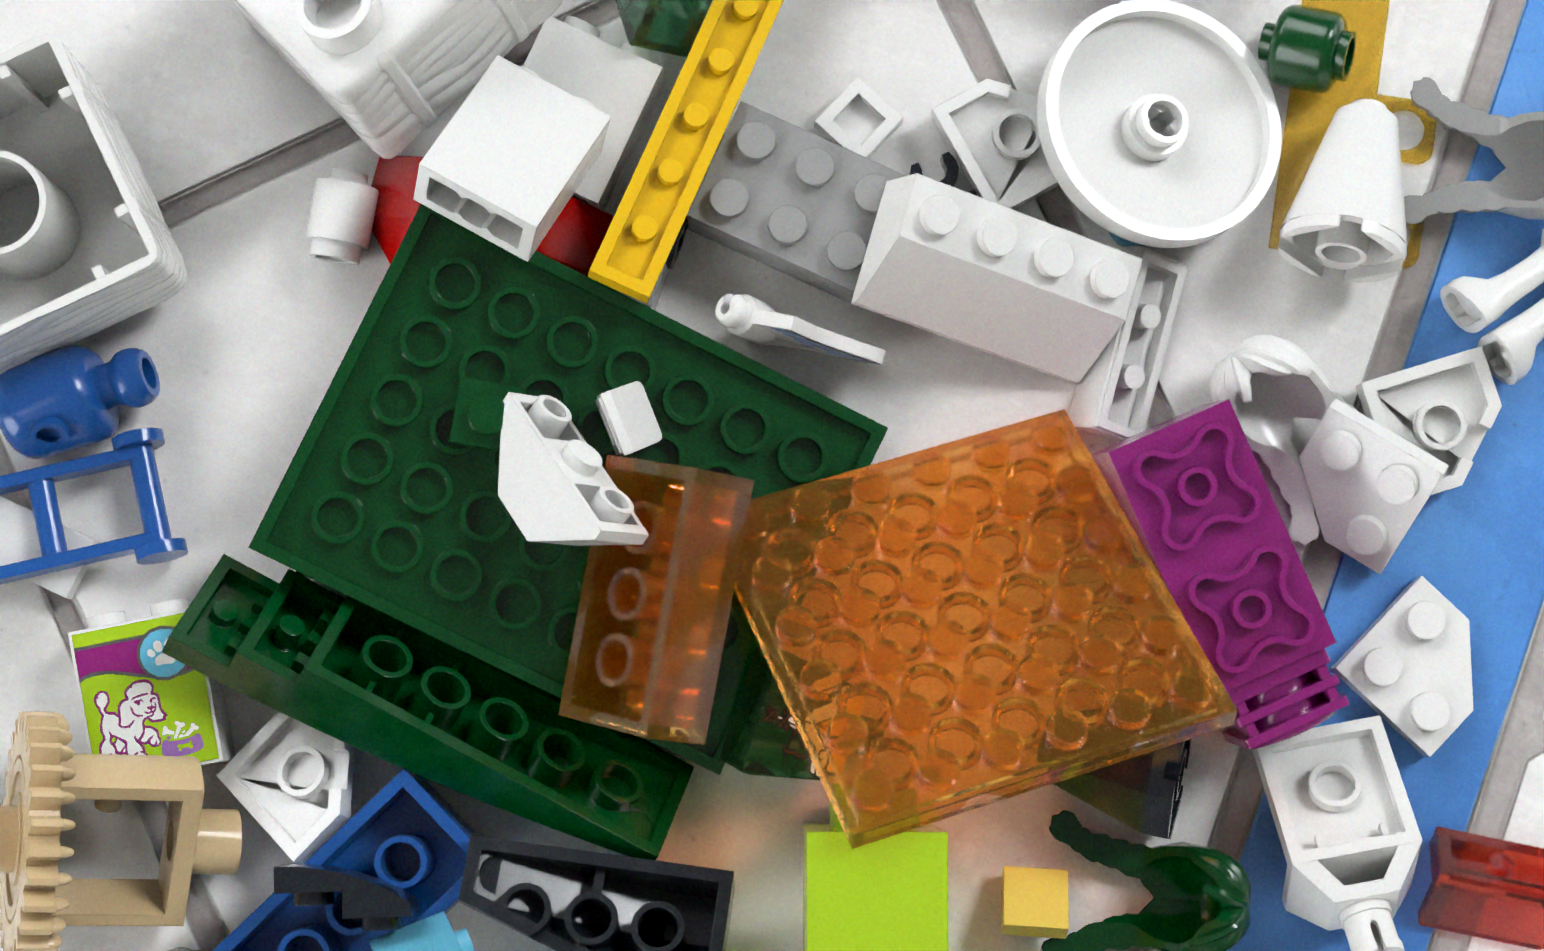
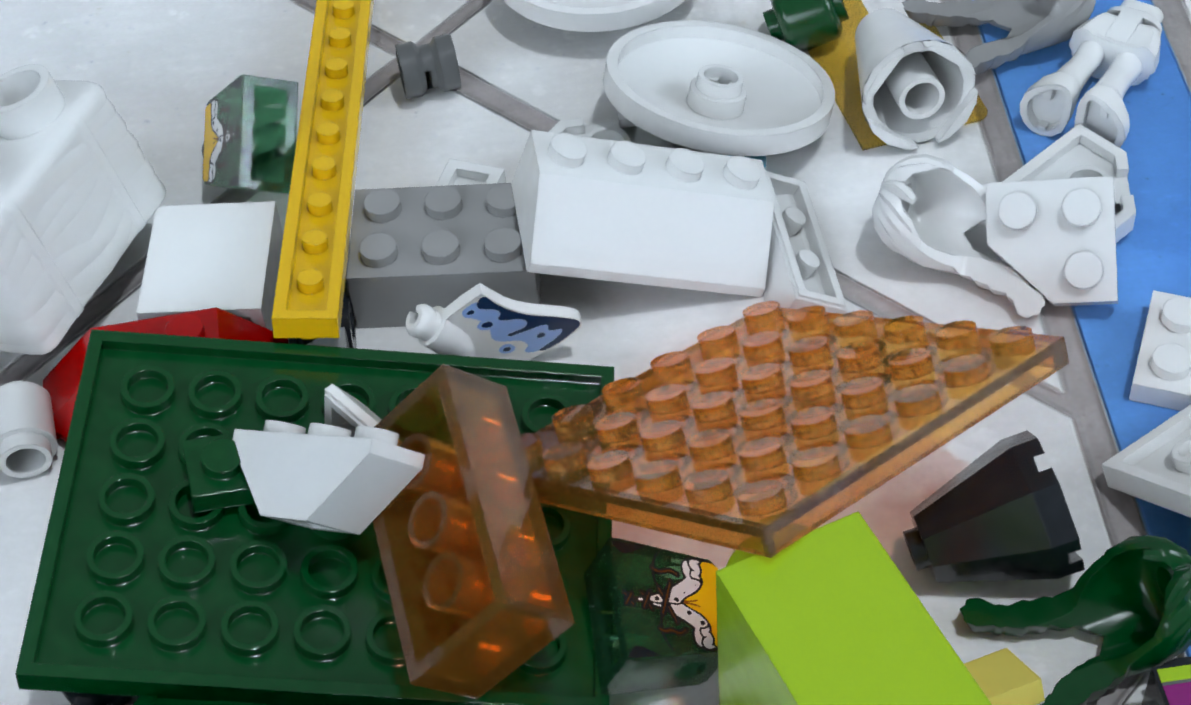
camera: 20 degrees left, 35 degrees down
white brick [413,55,611,262] -> none
magenta piece [1087,399,1349,750] -> none

